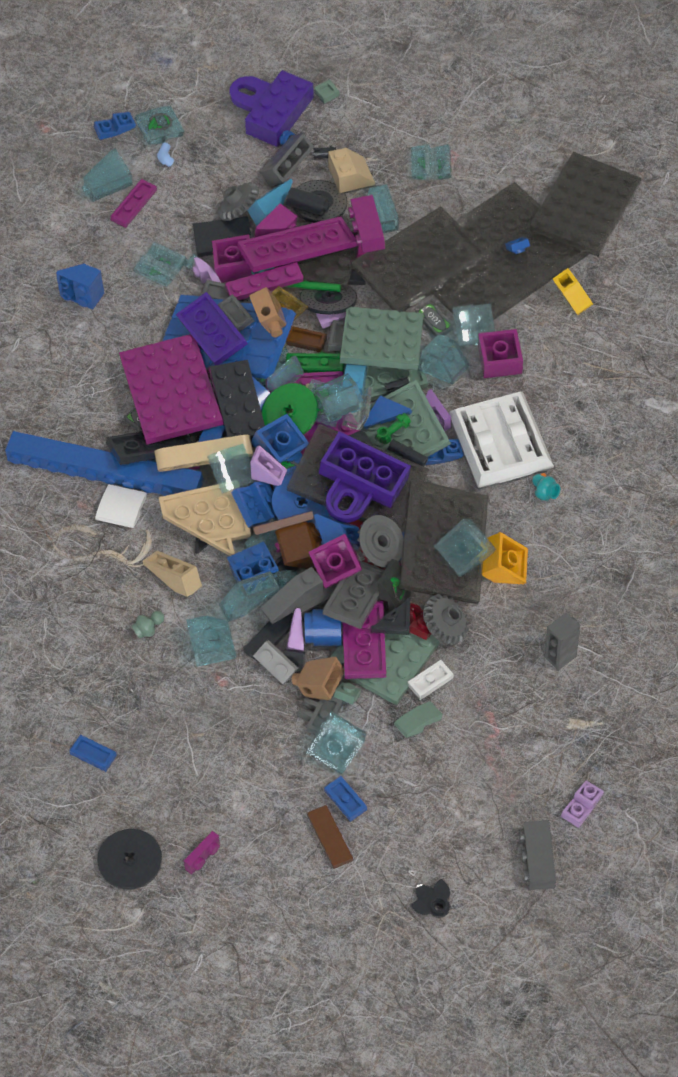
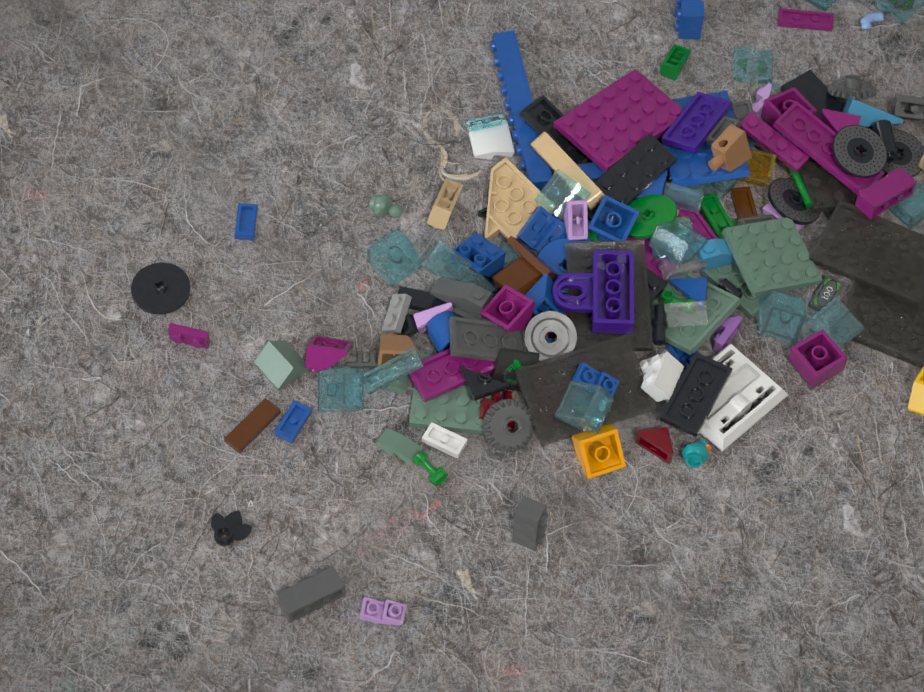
camera: 60 degrees right, 0 degrees up
none -> slope [254,341,310,391]
none -> magenta slope [305,335,353,372]
none -> clear light blue plate [361,347,424,394]
none -> green bar [412,450,448,487]
none -> clear light blue slope [461,112,506,133]
none -> blue slope [572,362,620,399]
none -> white brick [634,352,684,402]
none -> dark red slope [635,427,673,464]
none -> green slope [660,44,691,80]
none -> black plate [660,352,733,437]
none -> clear panel [664,300,708,327]
none -> piece [832,125,887,178]

